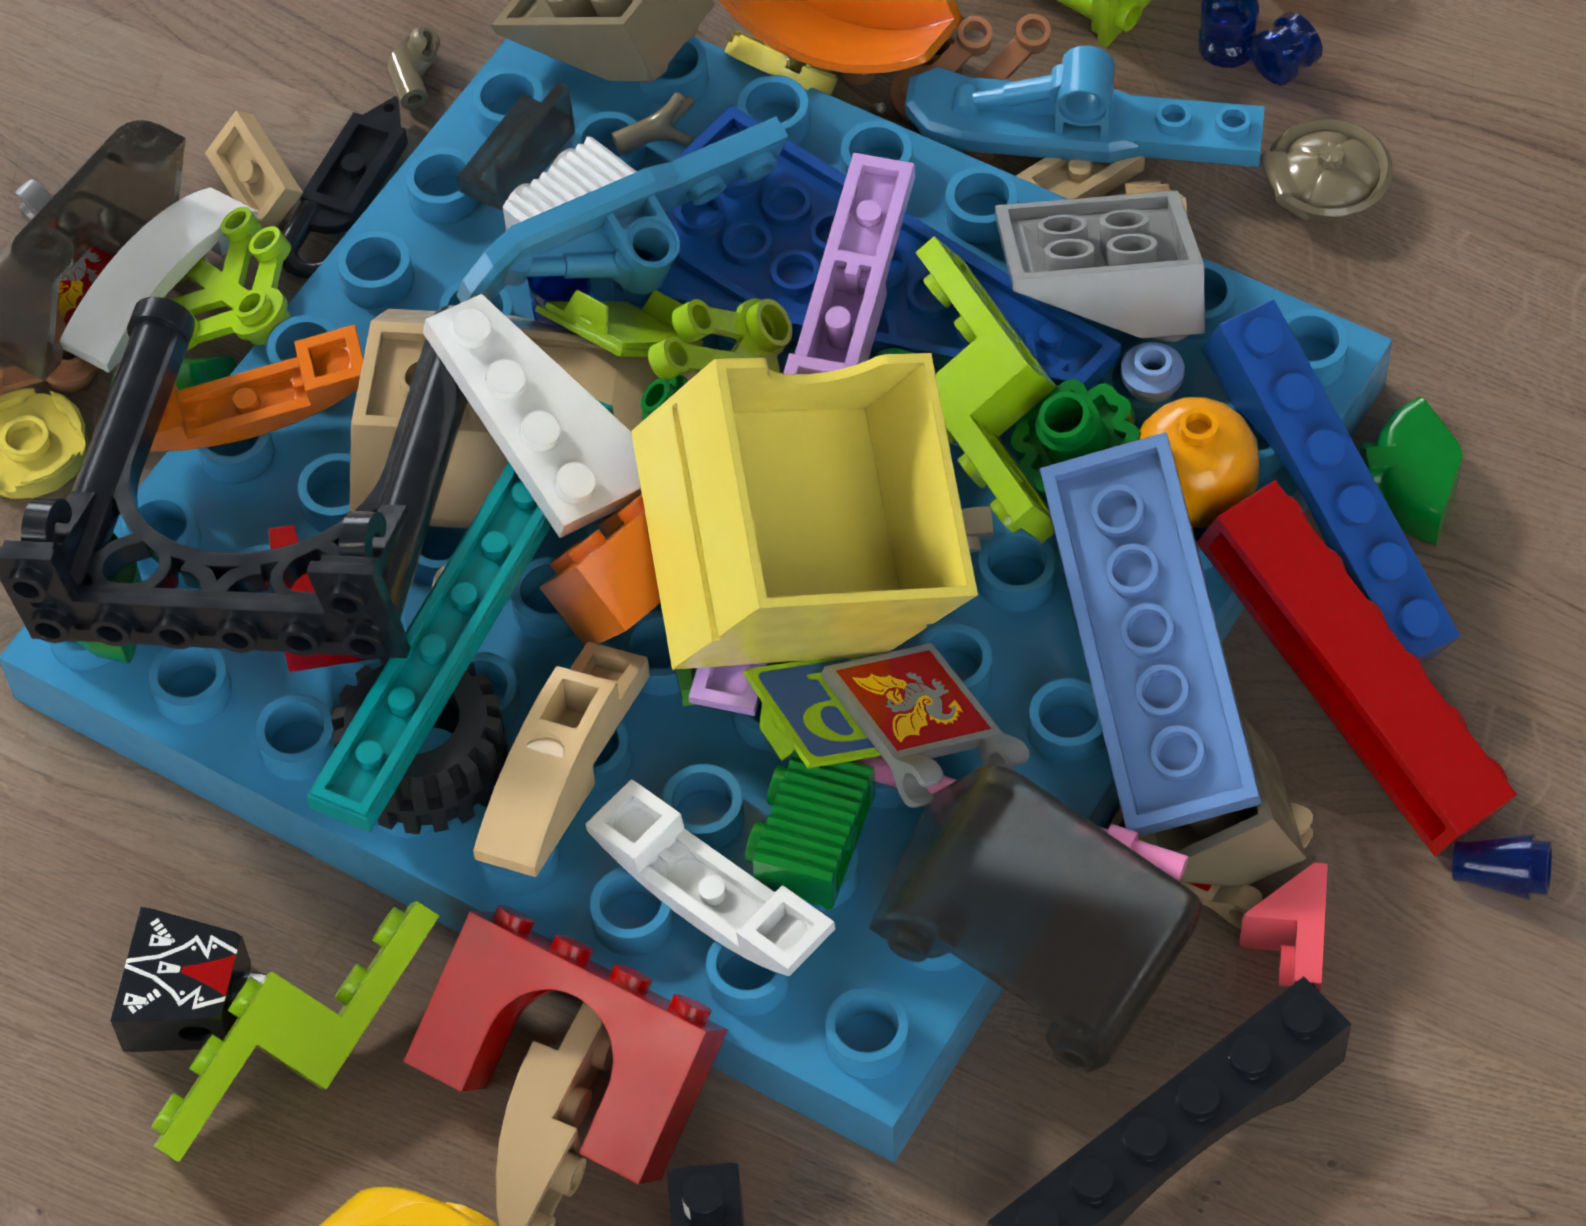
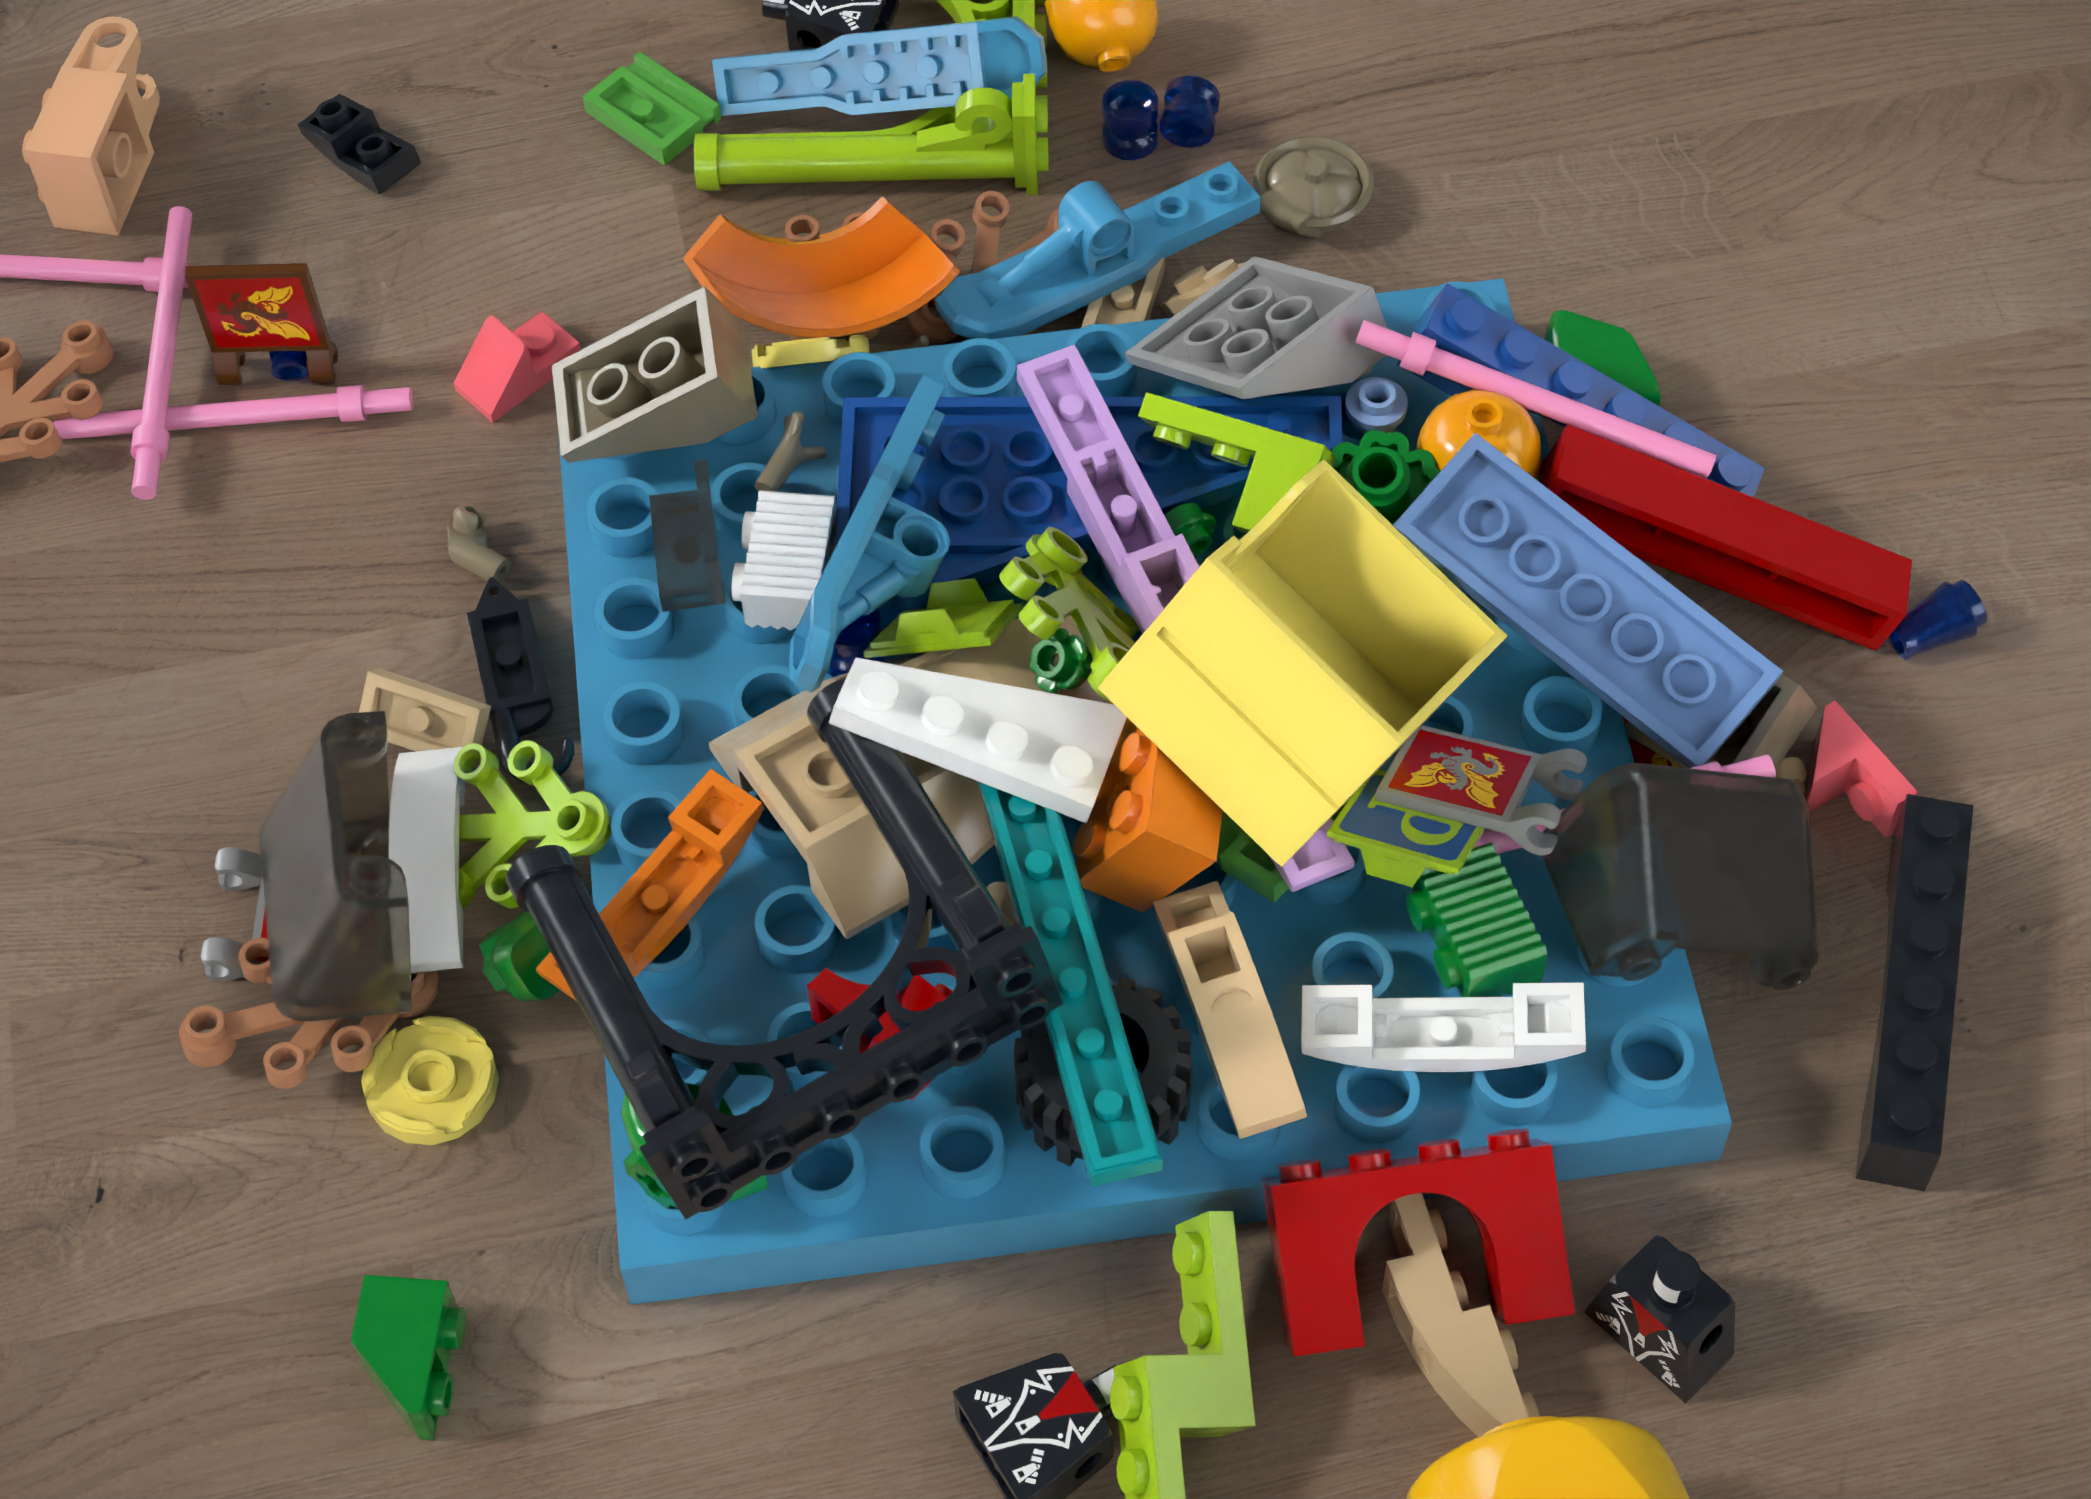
camera: 40 degrees left, 0 degrees up
none -> bright pink bar [1355,320,1716,478]

